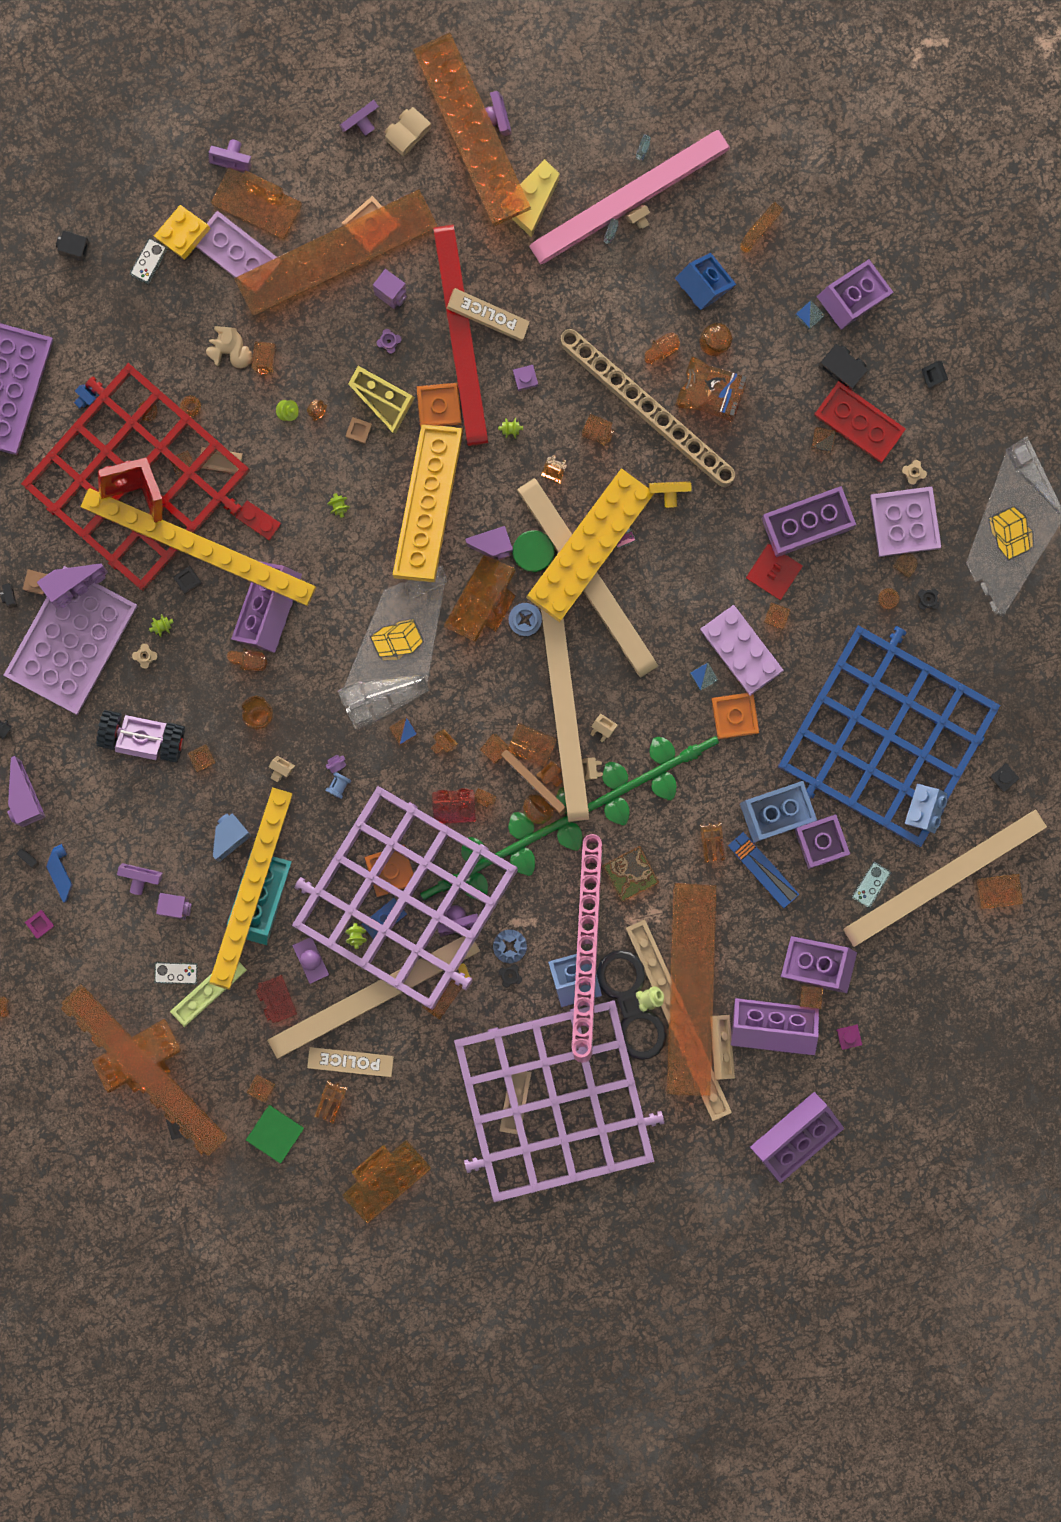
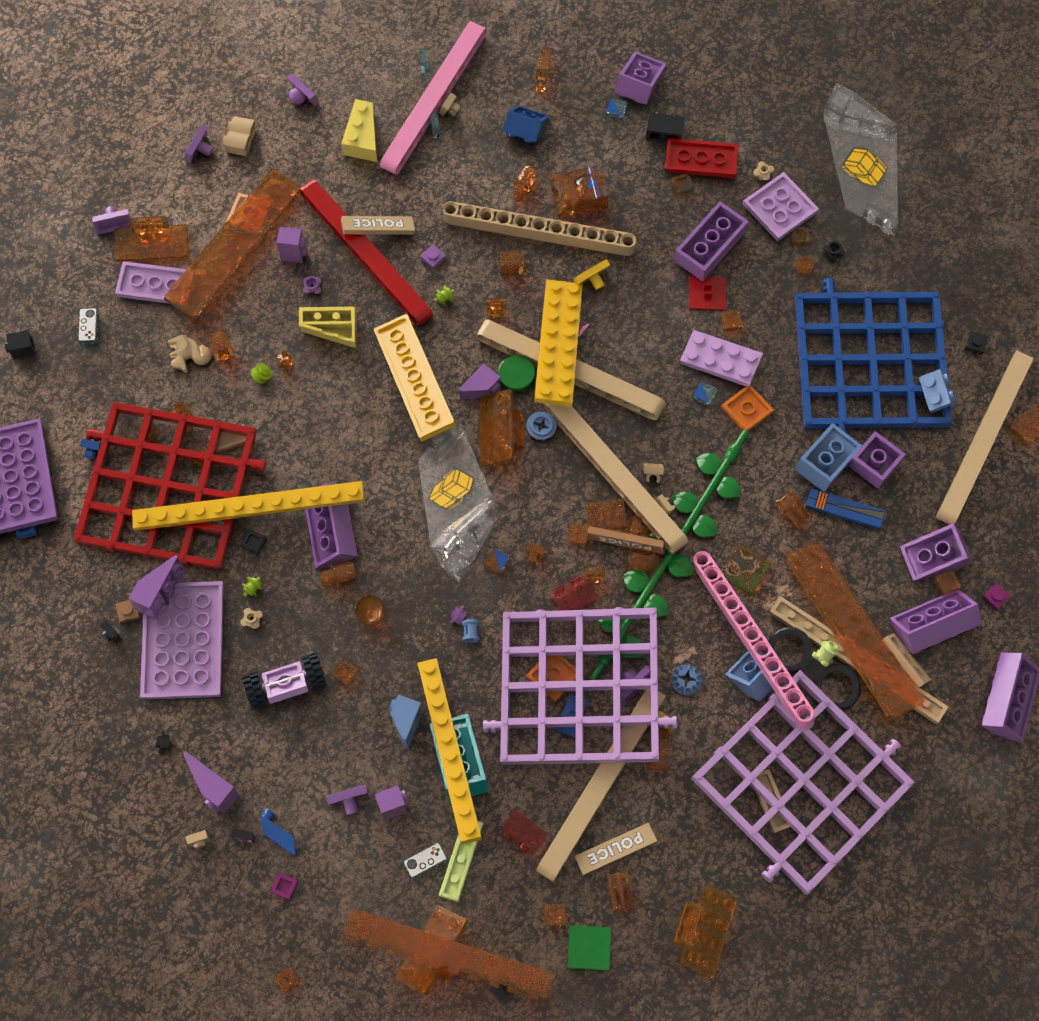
camera: 30 degrees left, 15 degrees down
red bracket [98,457,162,522] -> none
yellow plate [154,205,211,260] -> none
red plate [235,500,281,541] -> none
tan tile [269,756,295,782] -> none
medium lavender tile [292,937,329,984] -> none
lime wheel [327,493,350,518] -> none
medium nougat plate [345,417,372,444] -> none
lime wheel [345,923,367,949] -> none
clear orange plate [413,32,531,227] -> none
orange tile [416,383,462,429] -> none
black plate [499,964,522,988] -> none
clear orange hair [699,323,733,356] -> none
clear light blue tile [852,861,892,908] -> none
black plate [922,361,948,388] -> none

